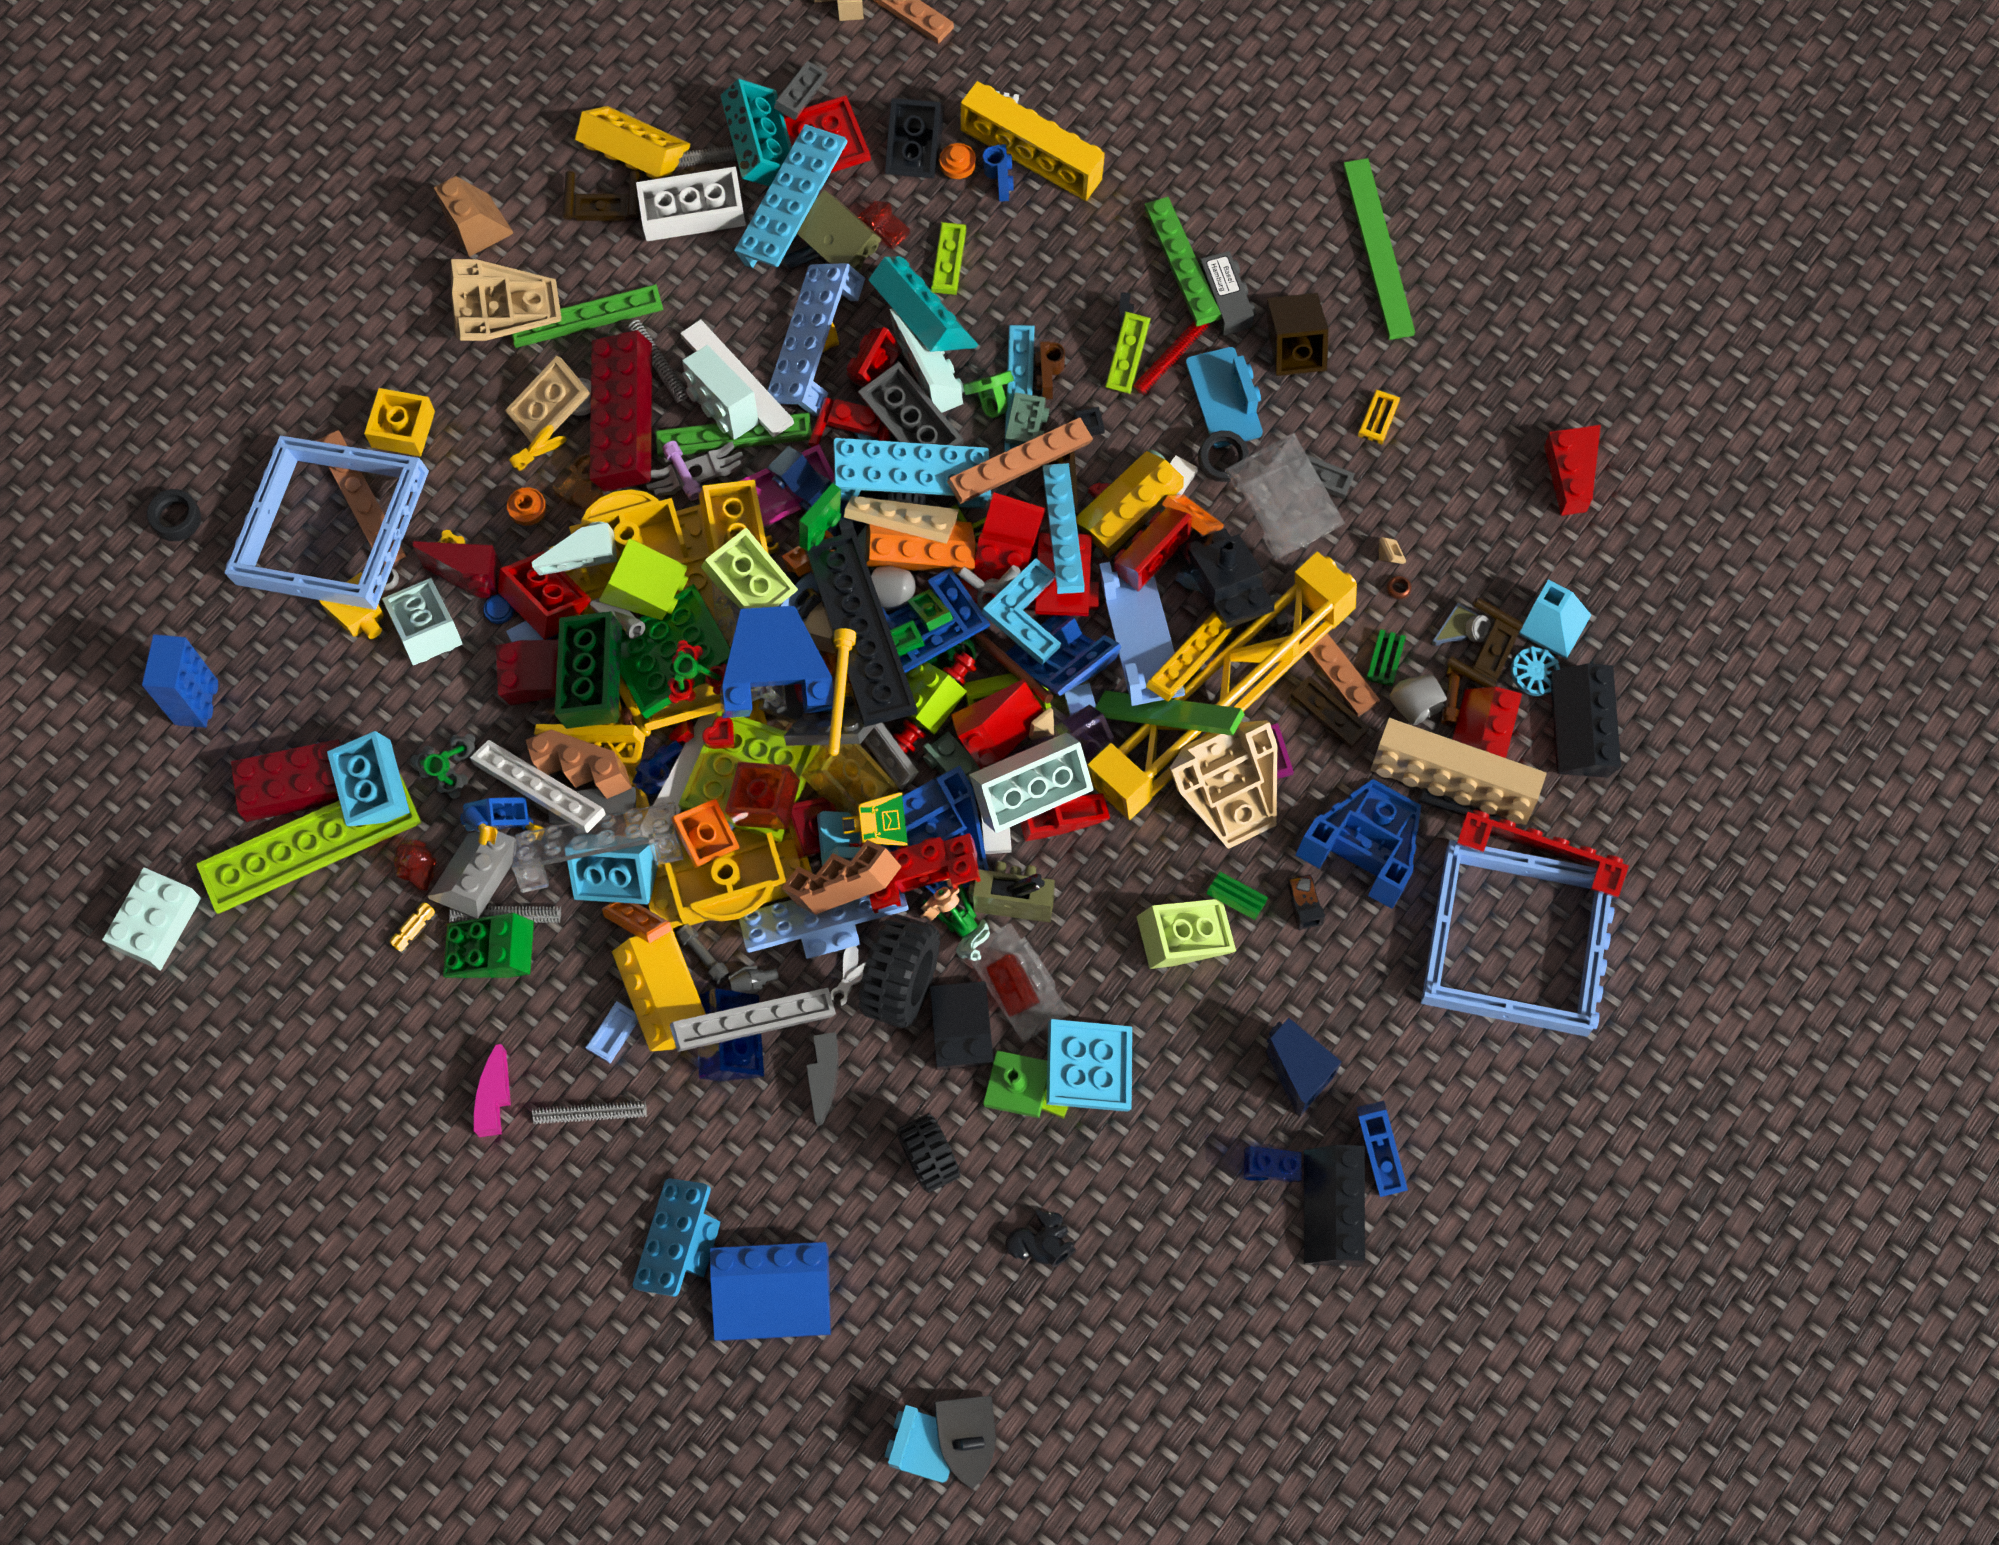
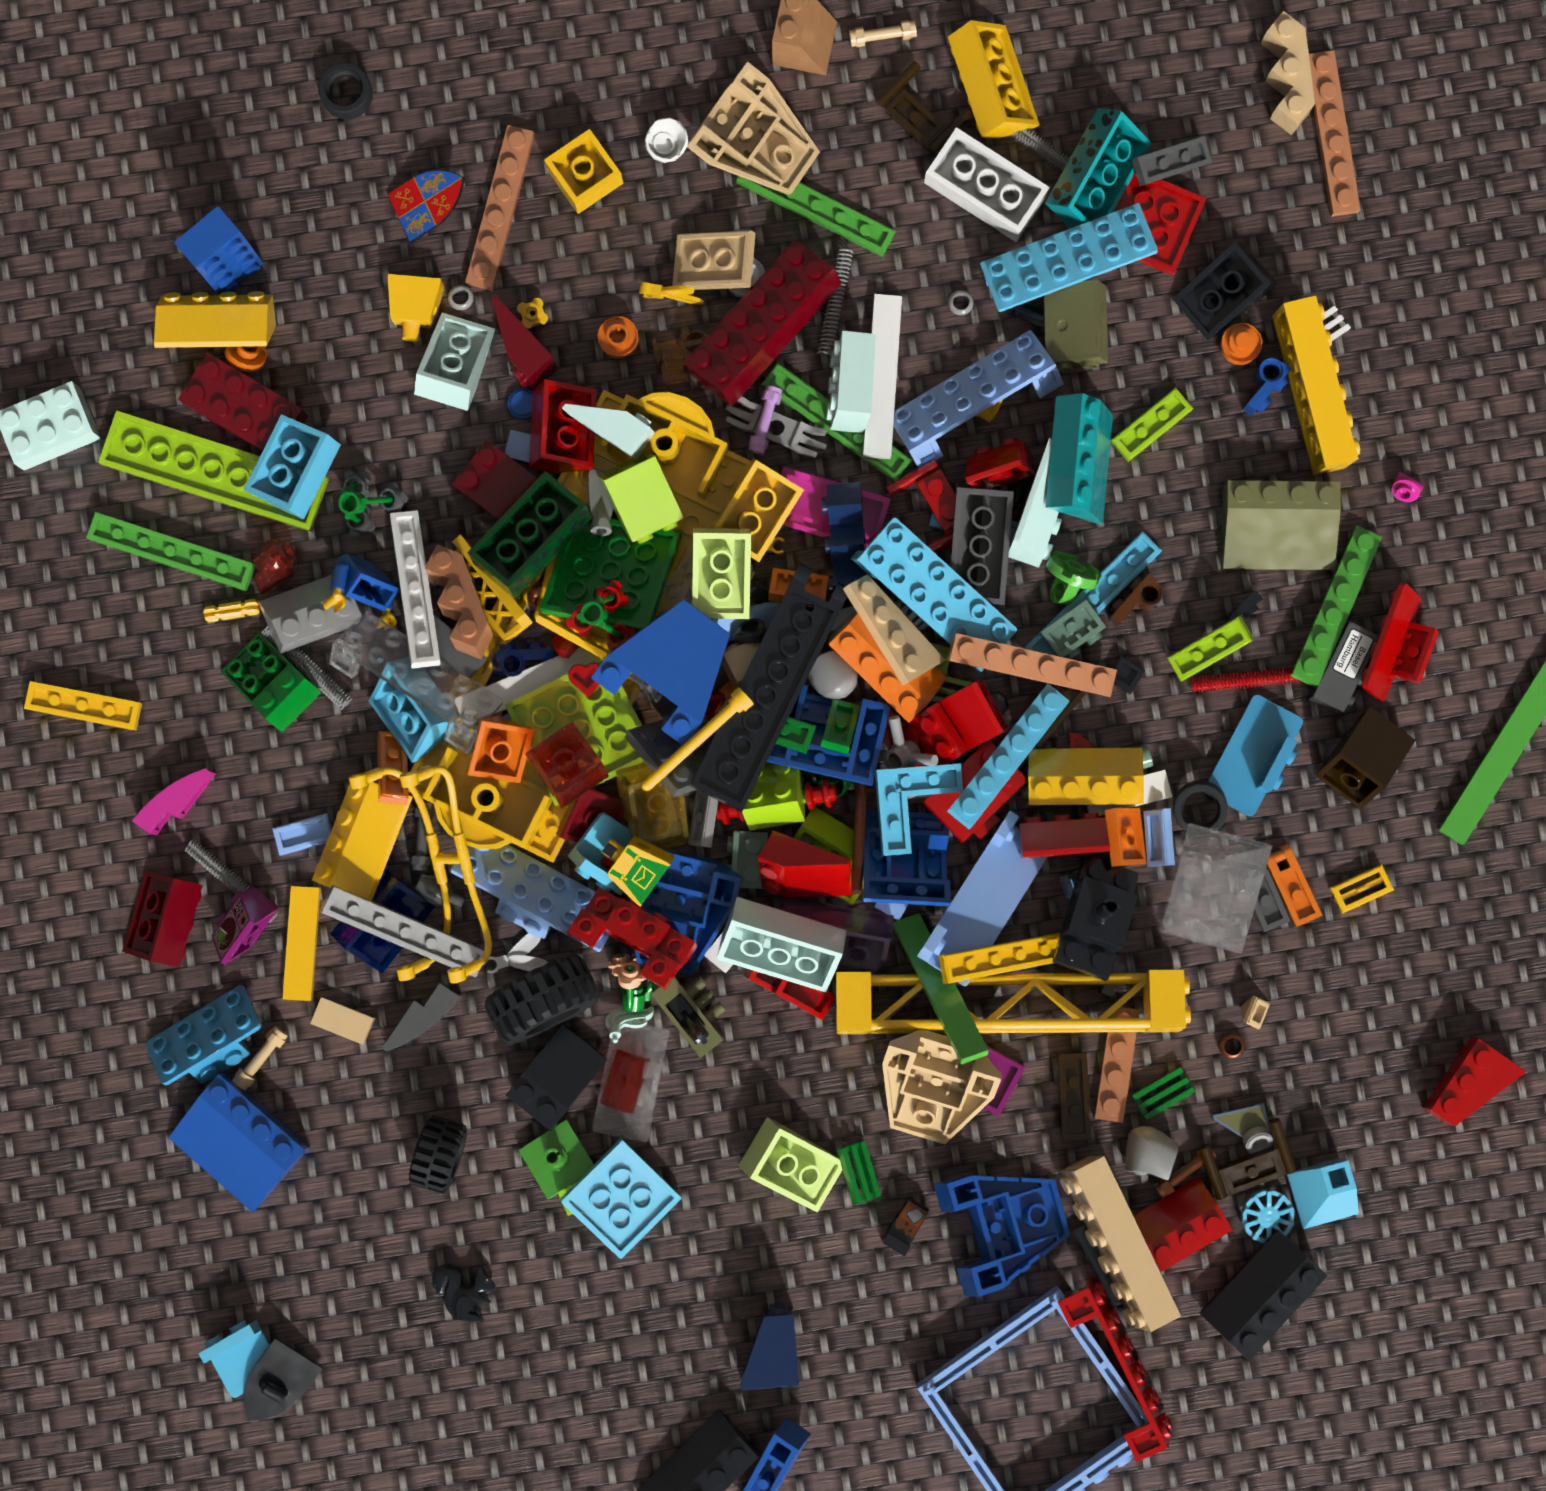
camera: 45 degrees right, 15 degrees up
light blue window [225,436,429,610] -> none
nougat brick [782,840,902,915] -> none
green plate [799,483,841,552] -> none
clear red slope [857,201,910,250] -> none
tan slope [1029,708,1054,740] -> none
clear blue plate [1244,1146,1302,1182] -> none
none -> yellow plate [24,681,142,731]
none -> bright green plate [86,512,256,591]
none -> dark red slope [122,869,203,968]
none -> yellow slope [154,291,276,348]
none -> magenta slope [212,887,279,965]
none -> orange plate [224,346,267,372]
none -> tan bar [232,1026,288,1090]
none -> yellow tile [282,886,321,1001]
none -> tan tile [310,997,375,1045]
none -> yellow bar [348,766,492,983]
none -> shield [387,170,465,243]
none -> white hair [645,117,688,163]
none -> tan bar [849,20,917,47]
none -> light grey piece [948,290,974,316]
none -> light blue tile [1143,808,1175,867]
none -> slope [1222,480,1341,571]
none -> orange plate [1261,843,1322,927]
none -> red bracket [1362,582,1439,702]
none -> dark pink plate [1392,471,1424,502]

